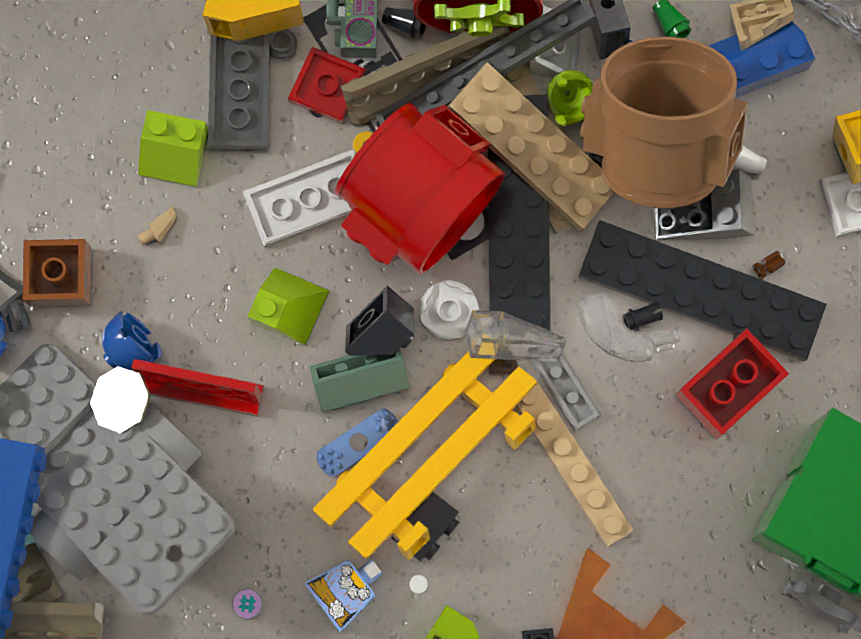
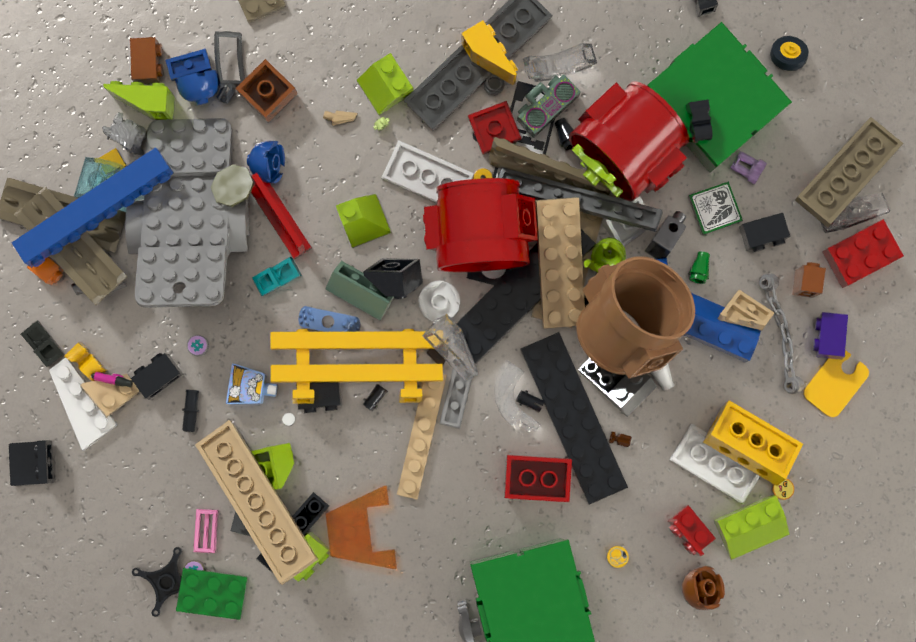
camera: 45 degrees right, 5 degrees up
none -> teal slope [252,257,302,296]
none -> black pin [362,384,388,412]
none -> yellowish green piece [373,117,390,131]

